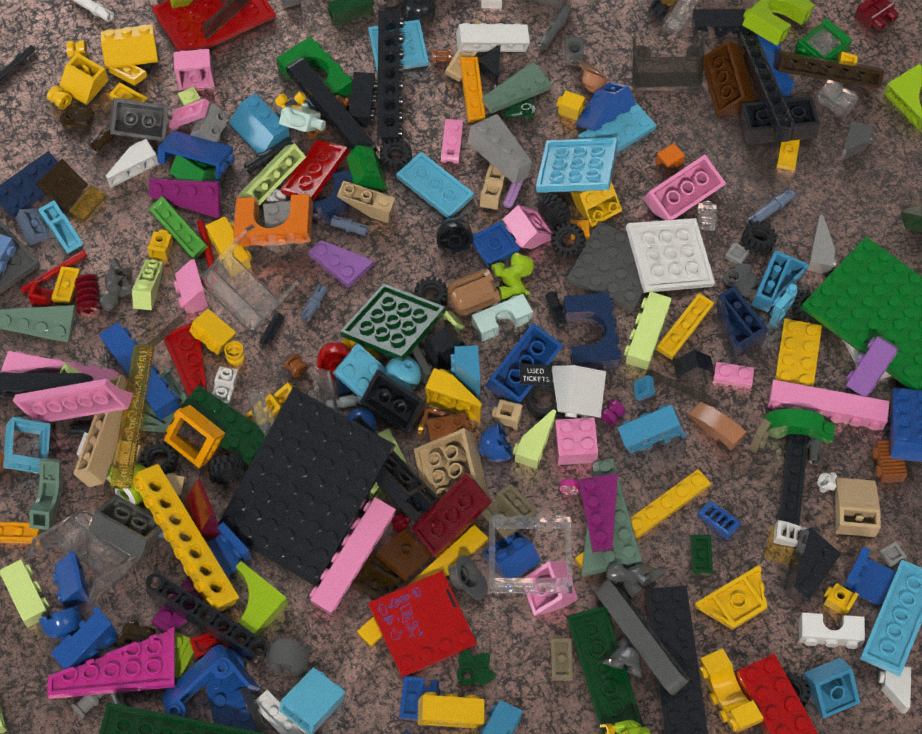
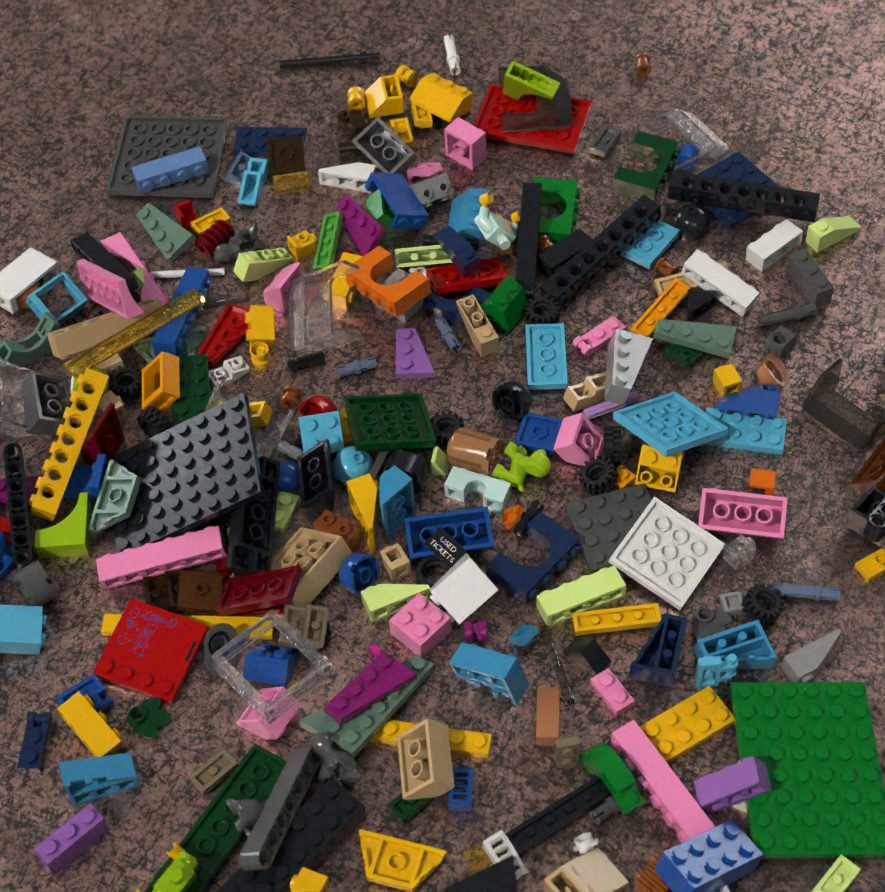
camera: 50 degrees right, 10 degrees down
red bar [19,250,87,294] -> none
yellowish green plate [177,86,201,106] -> none
dark orange piece [418,408,450,435] -> none
none -> sand green wing [87,459,142,534]
none -> white bar [150,268,225,279]
none -> tan slope [397,718,455,800]
none -> dark blue slope [433,226,480,277]
none -> orange tile [501,504,523,531]

